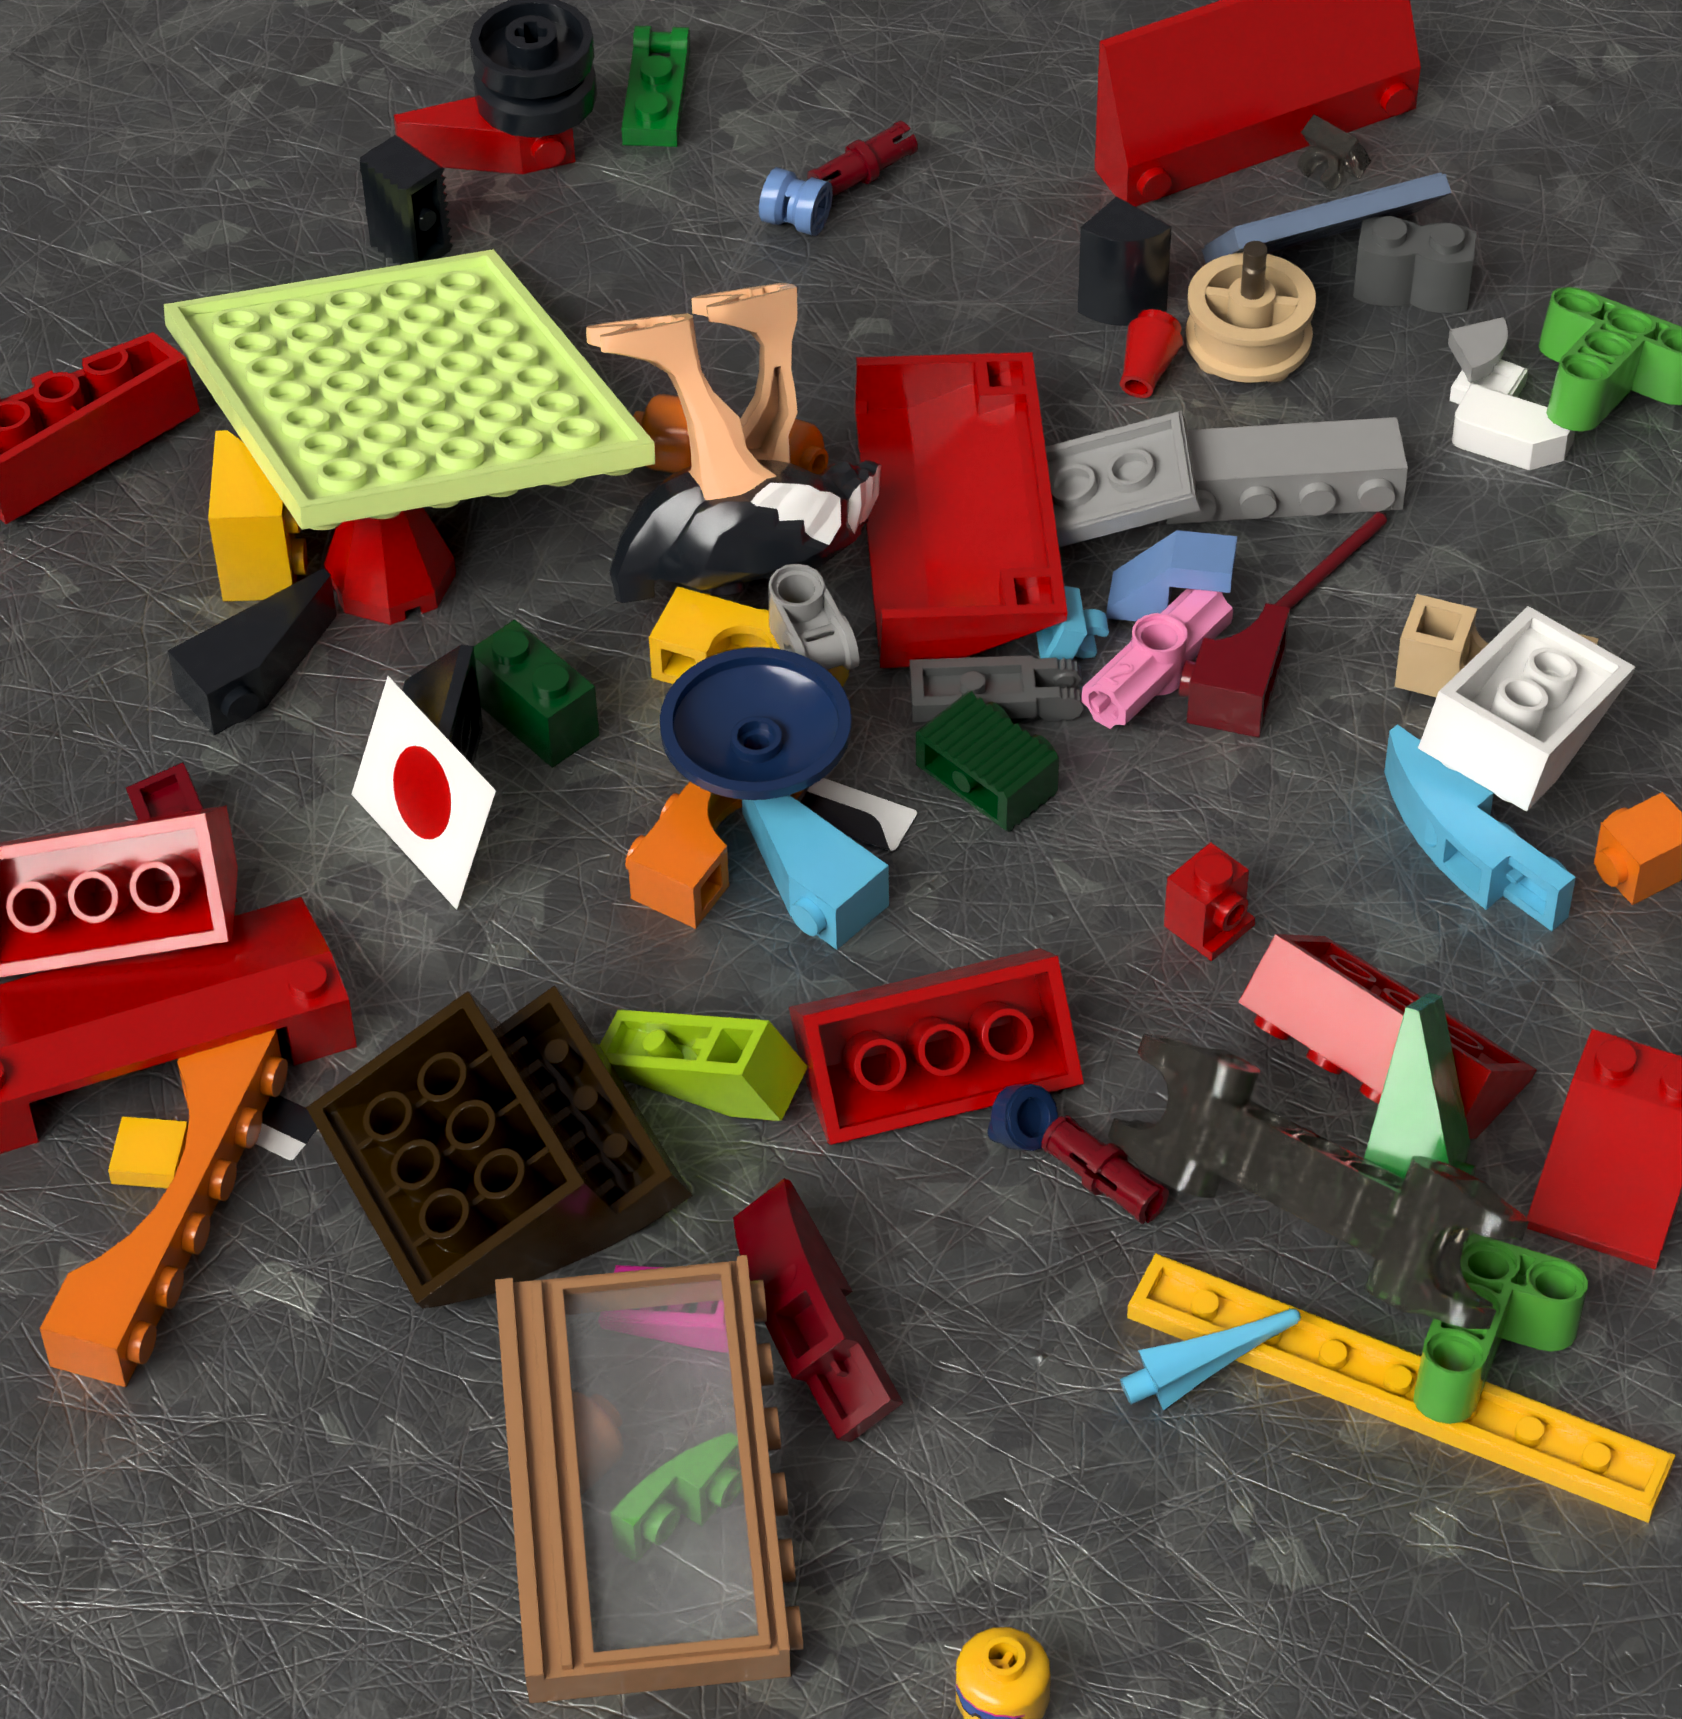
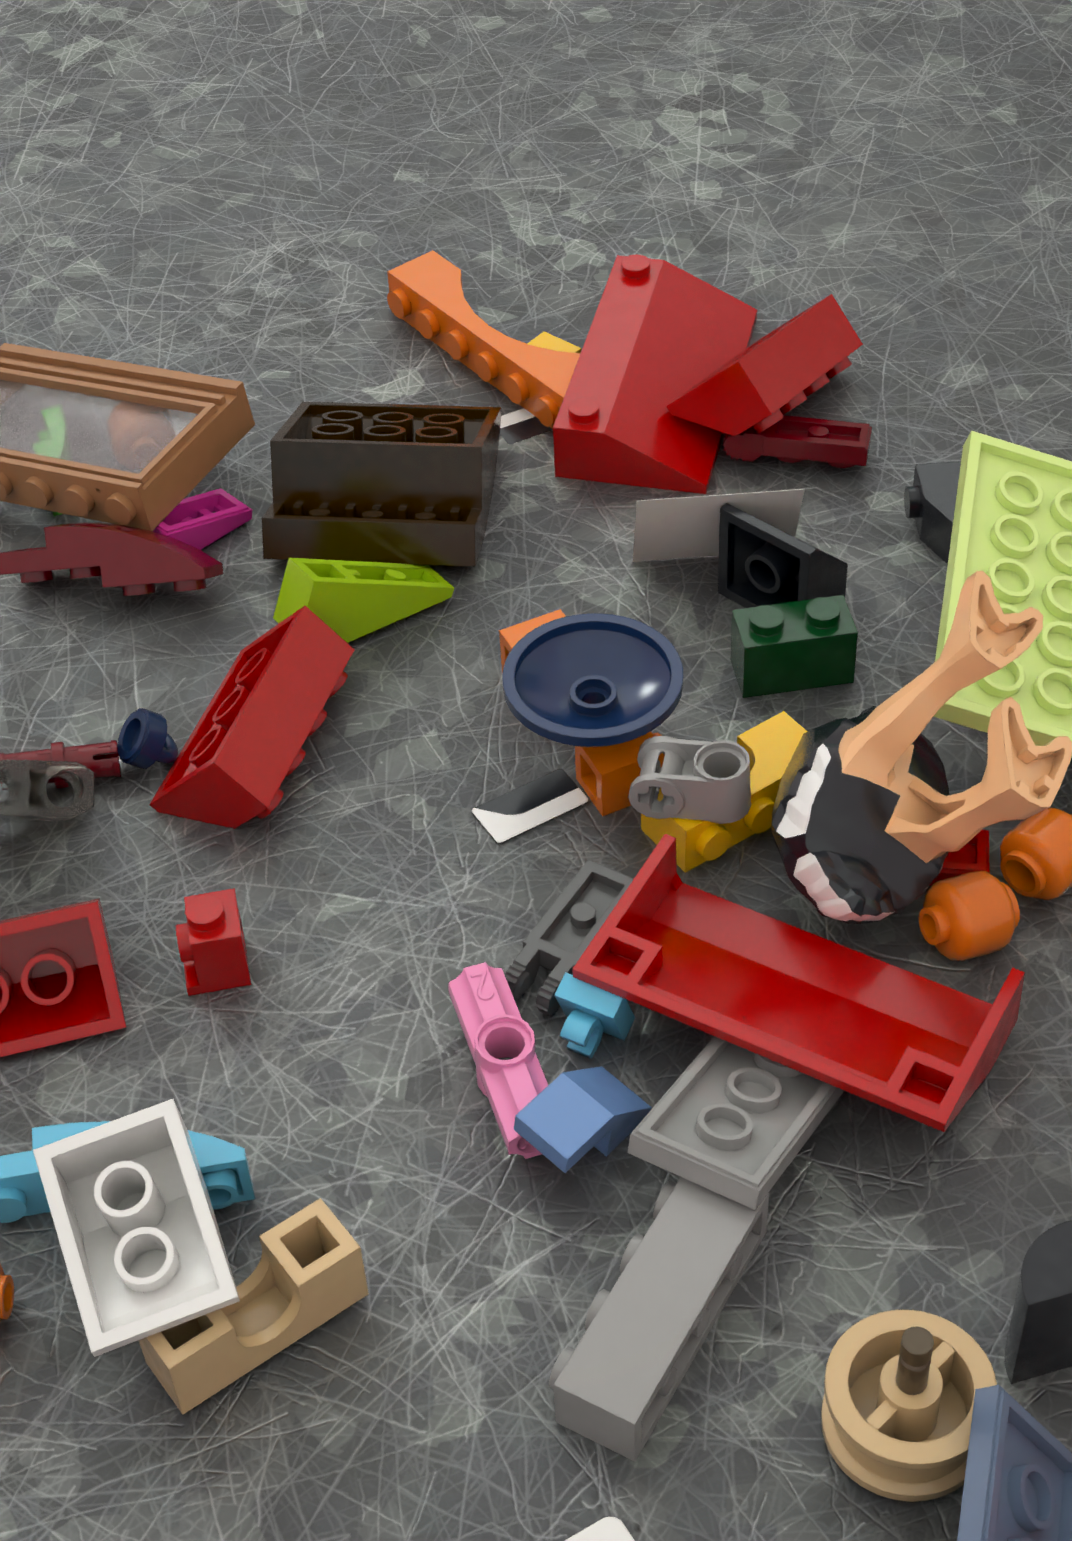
camera: 125 degrees right, 5 degrees down
medium azure slope [742,795,889,950] -> none
dark green brick [916,691,1059,832] -> none
red cone [1120,309,1183,398] -> none
dark red arch [1179,603,1290,738] -> none
dark red axle [1274,512,1387,610] -> none

